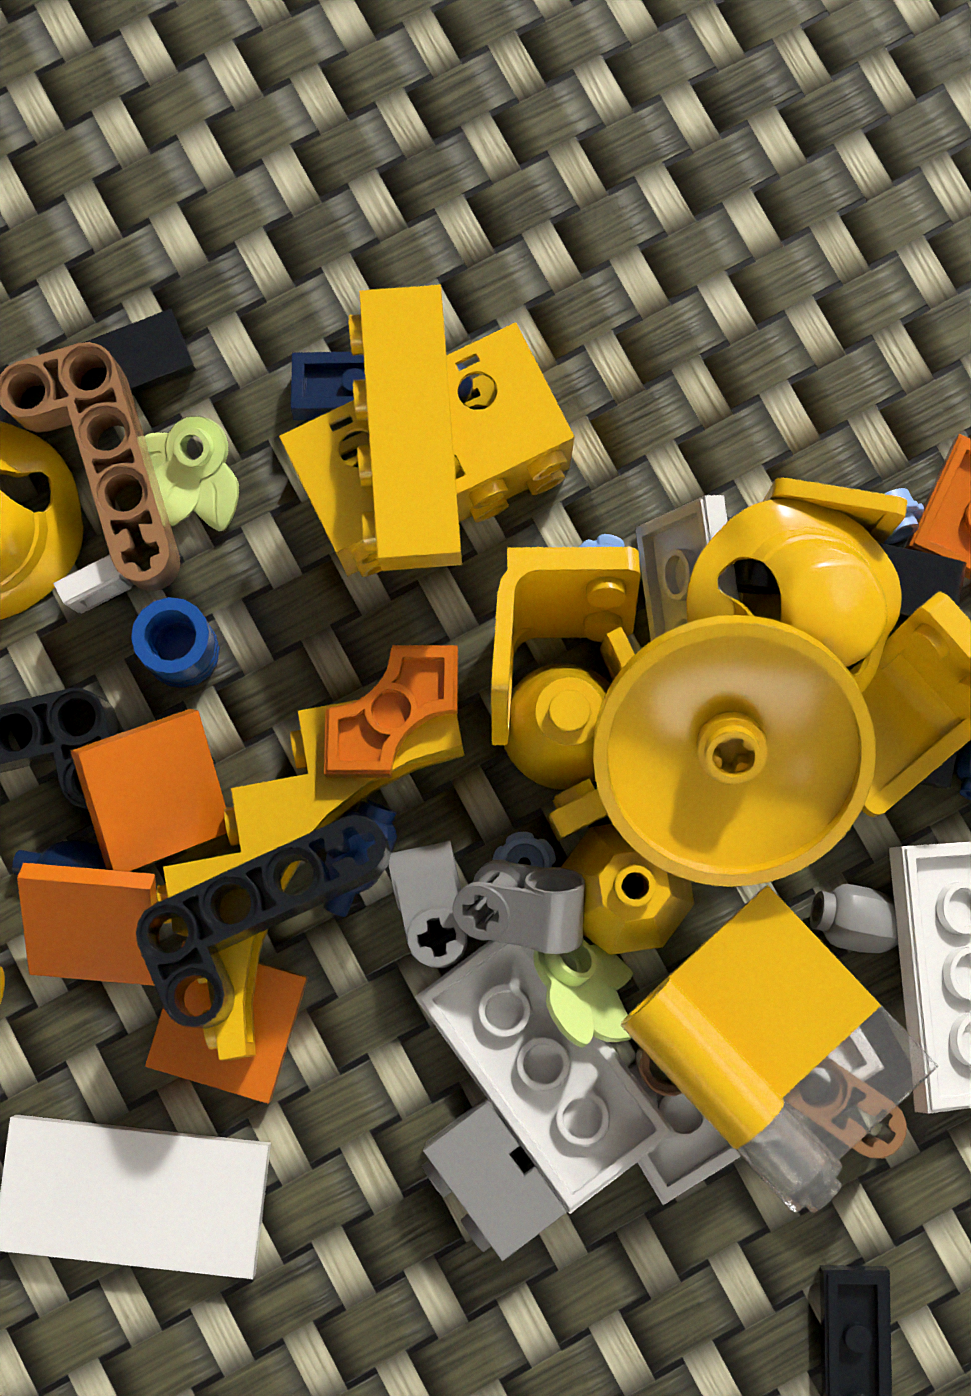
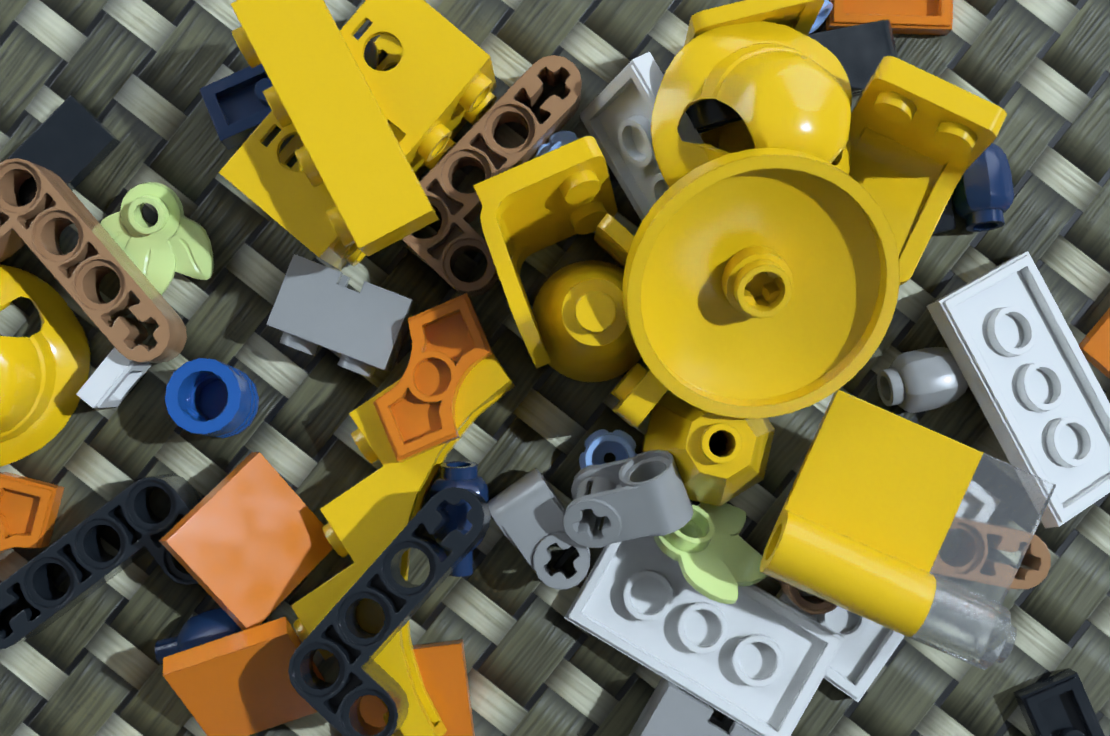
camera: 20 degrees left, 5 degrees up
none -> light grey brick [266,254,418,378]
none -> medium nougat beam [402,55,582,296]

